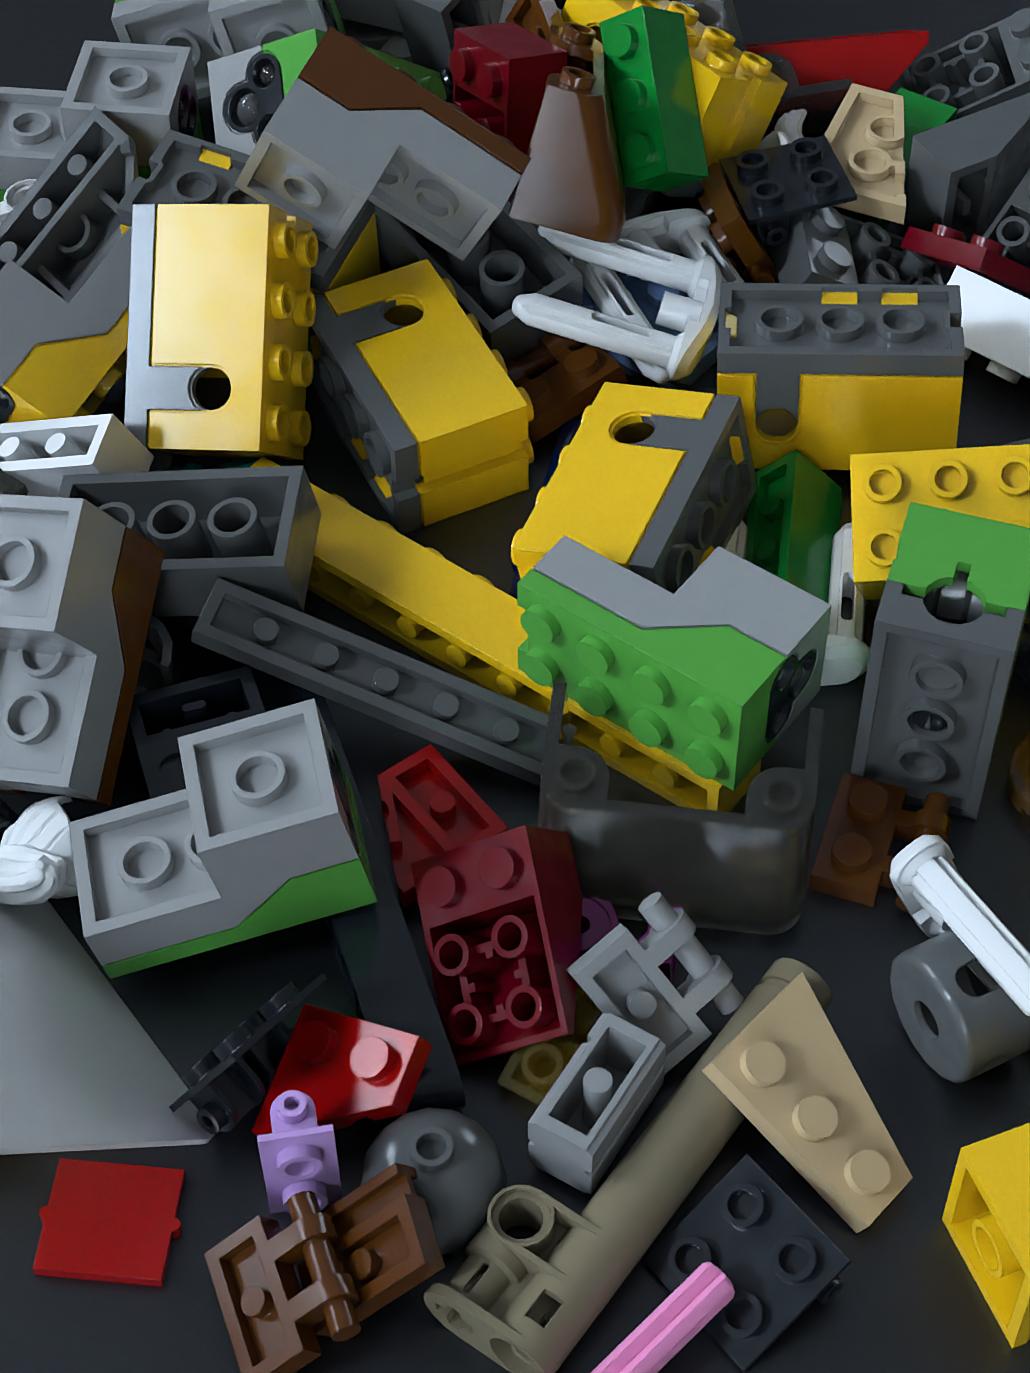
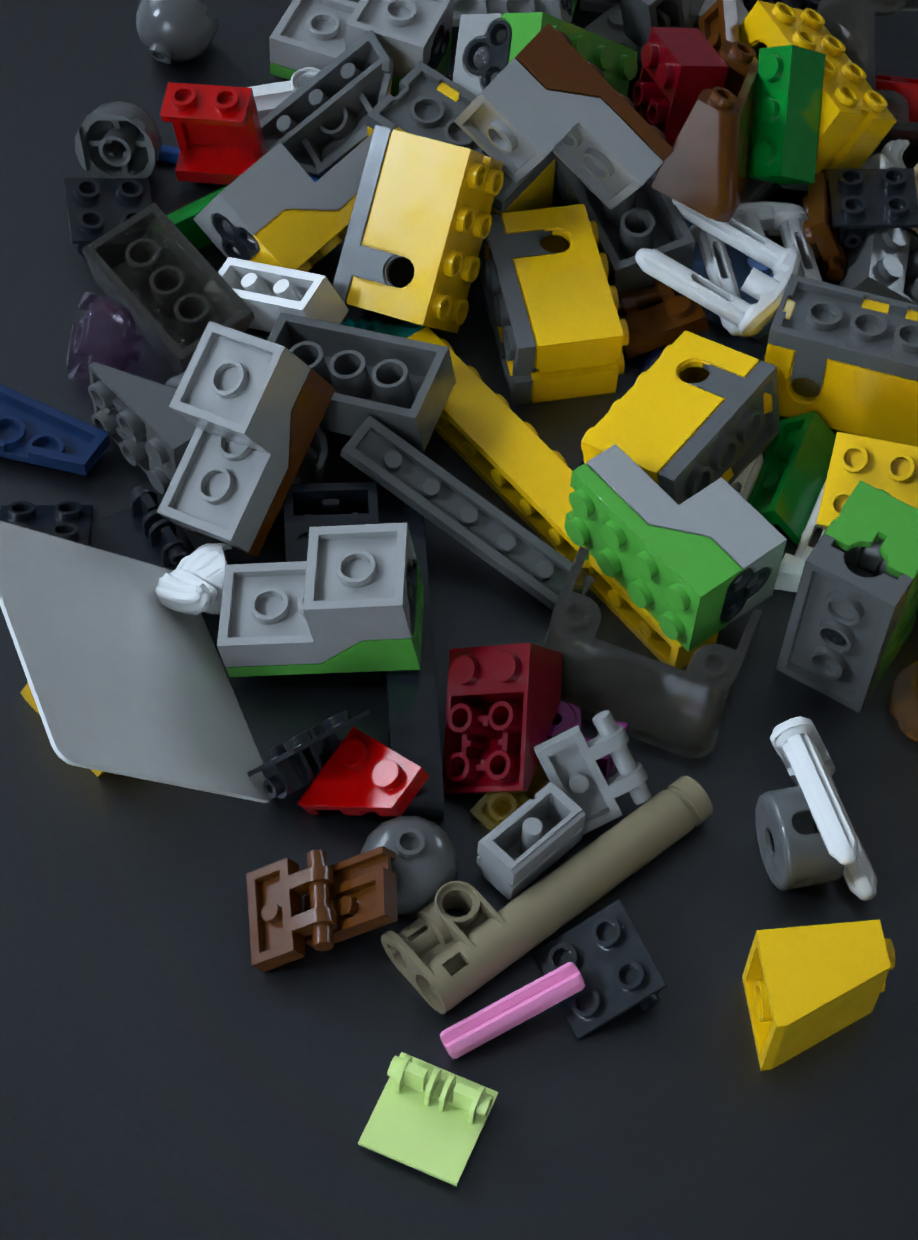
camera: 10 degrees right, 5 degrees up
red piece [32,1158,186,1287] -> none
lavender hinge [257,1090,343,1214] -> none
red wing [377,744,509,908] -> none
tan wing [702,972,913,1233] -> none
reddish brown plate [808,772,952,912] -> none

